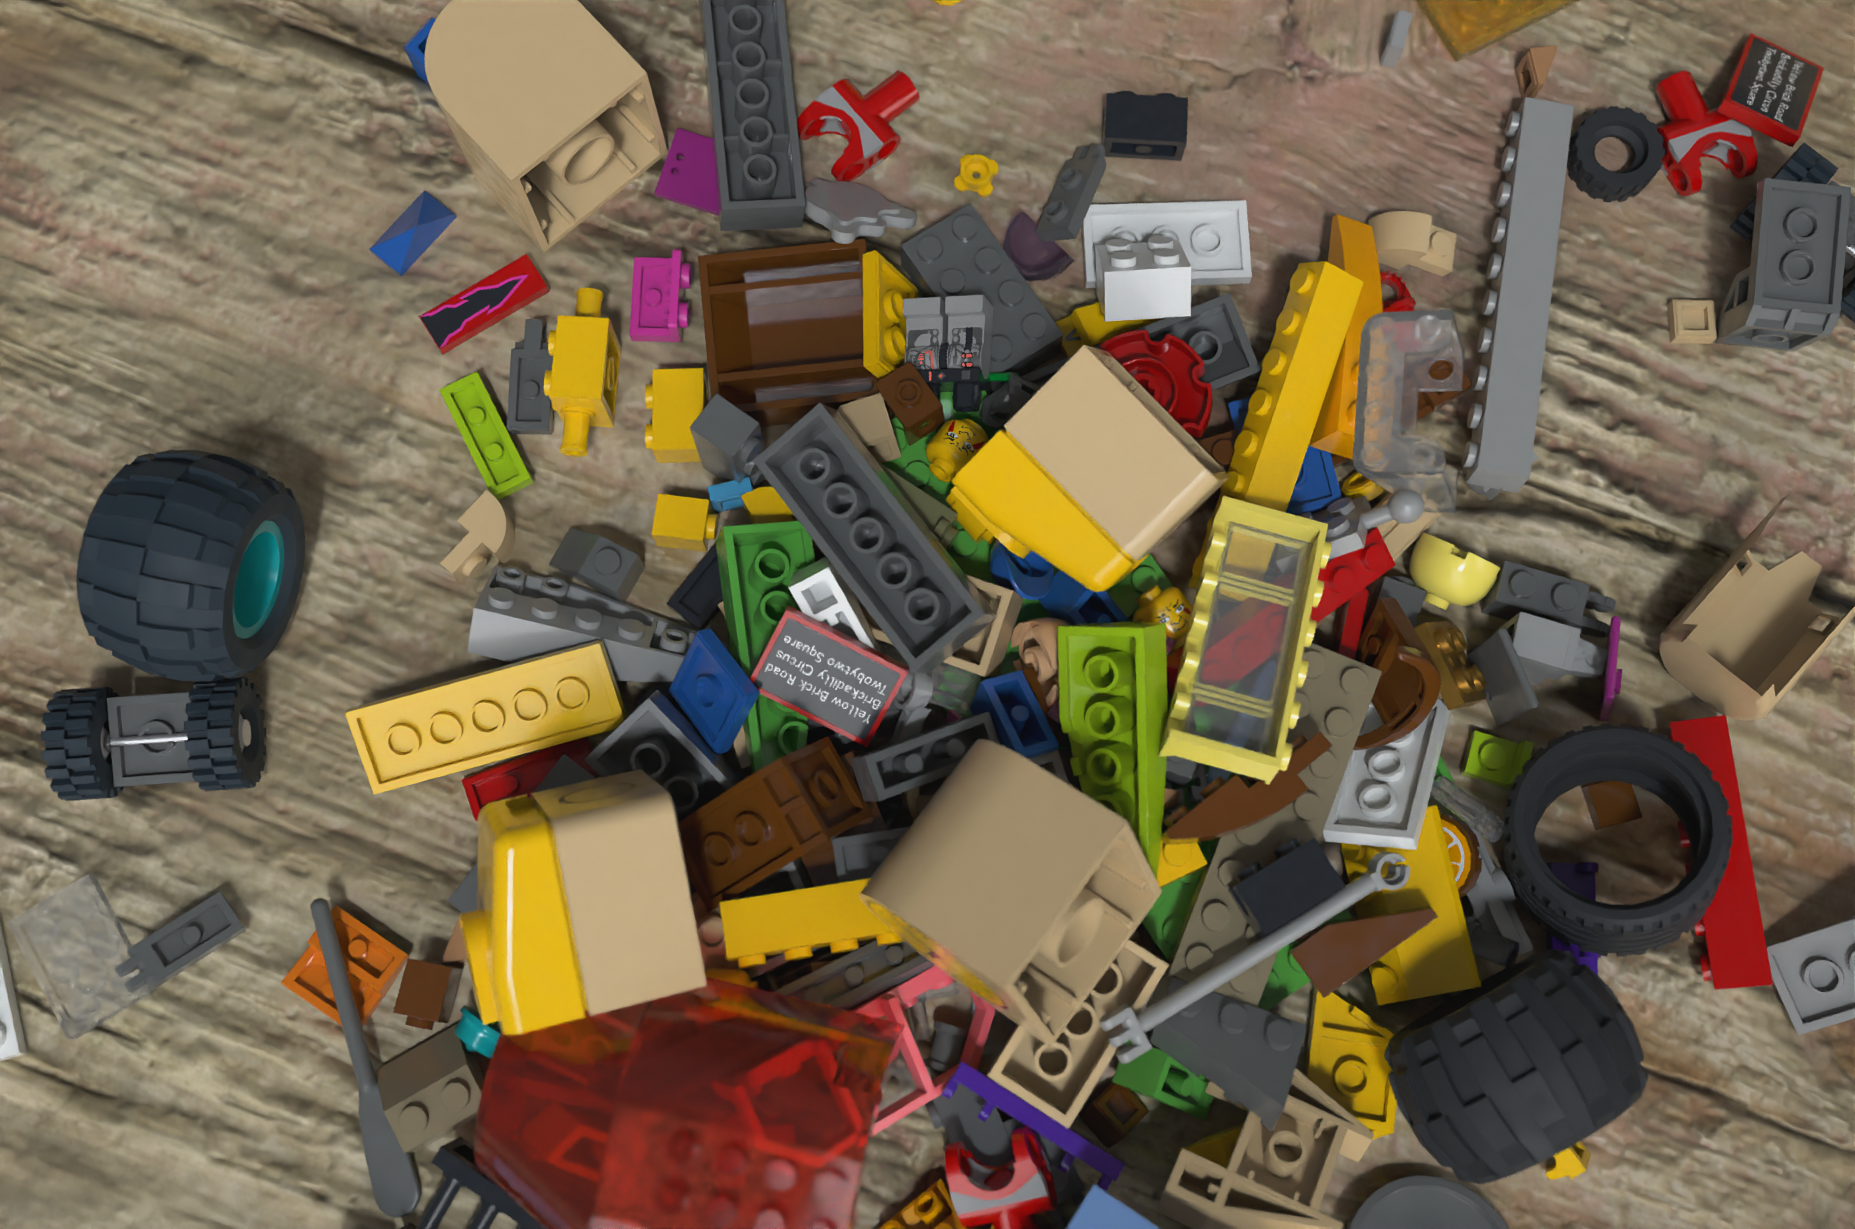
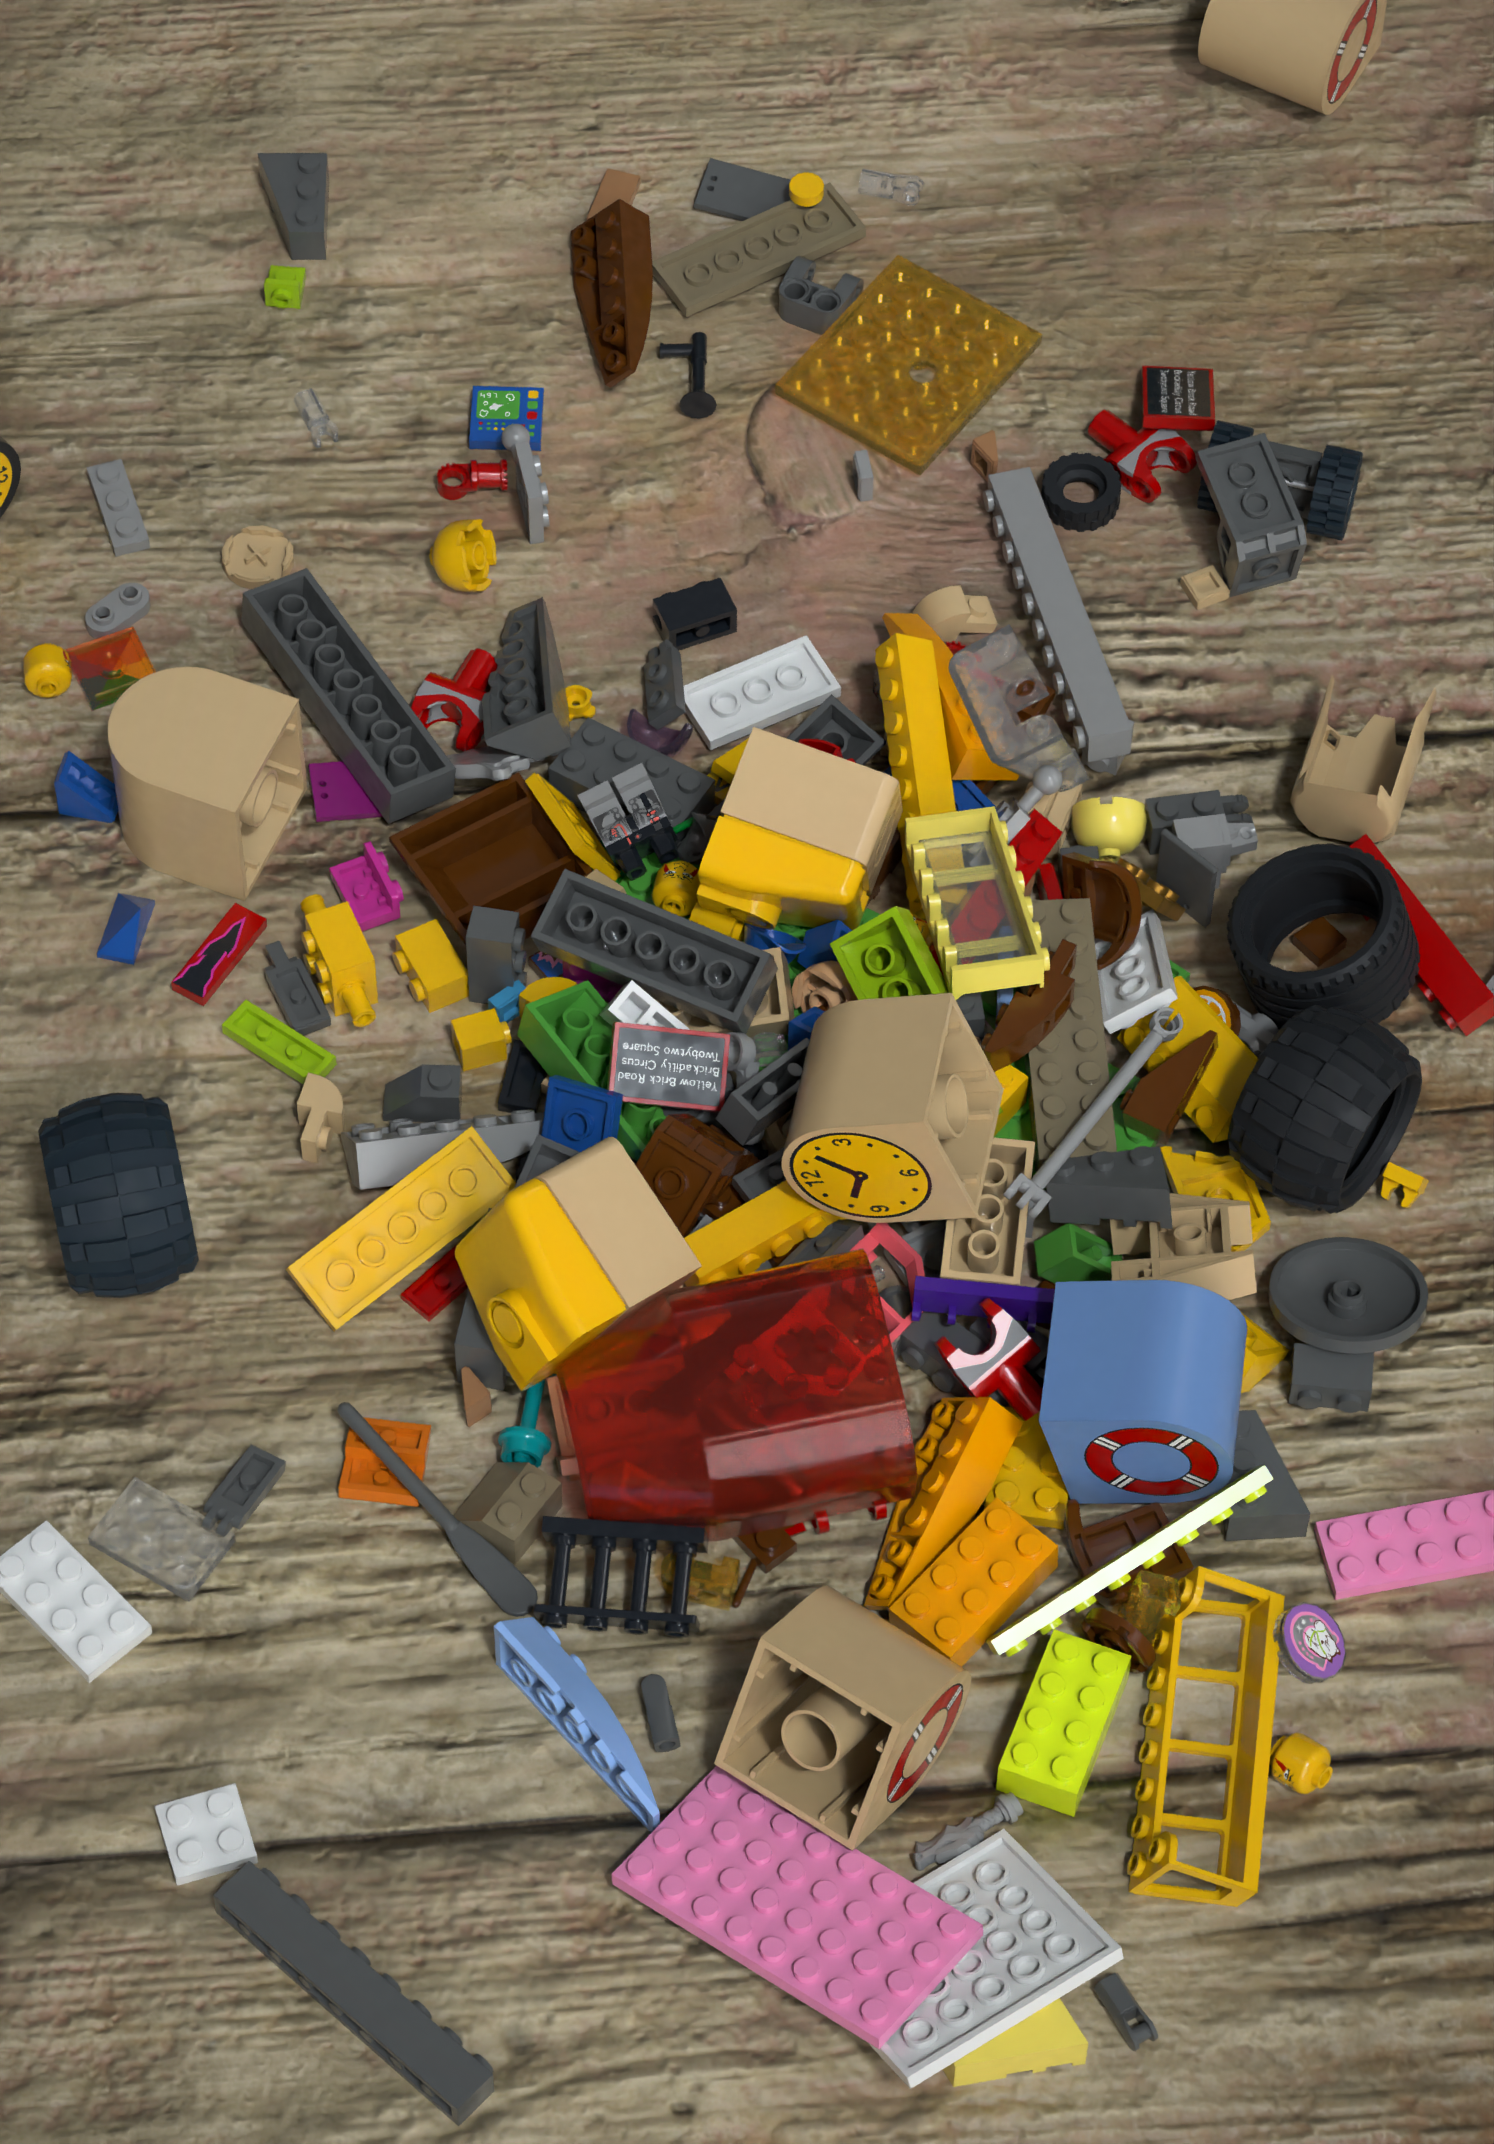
camera: 25 degrees left, 20 degrees down
black plate [41,677,266,801] -> none
reddish brown brick [393,958,462,1030] -> none
reddish brown bracket [876,362,944,446] -> none
white brick [1095,236,1191,322] -> none
black brick [1228,837,1346,938] -> none
yellow tile [1342,467,1387,502] -> none
clear axle [1430,776,1504,842] -> none
lime bracket [1460,730,1533,790] -> none
magenta container [1599,616,1622,721] -> none
none -> dark grey wedge [482,597,572,760]

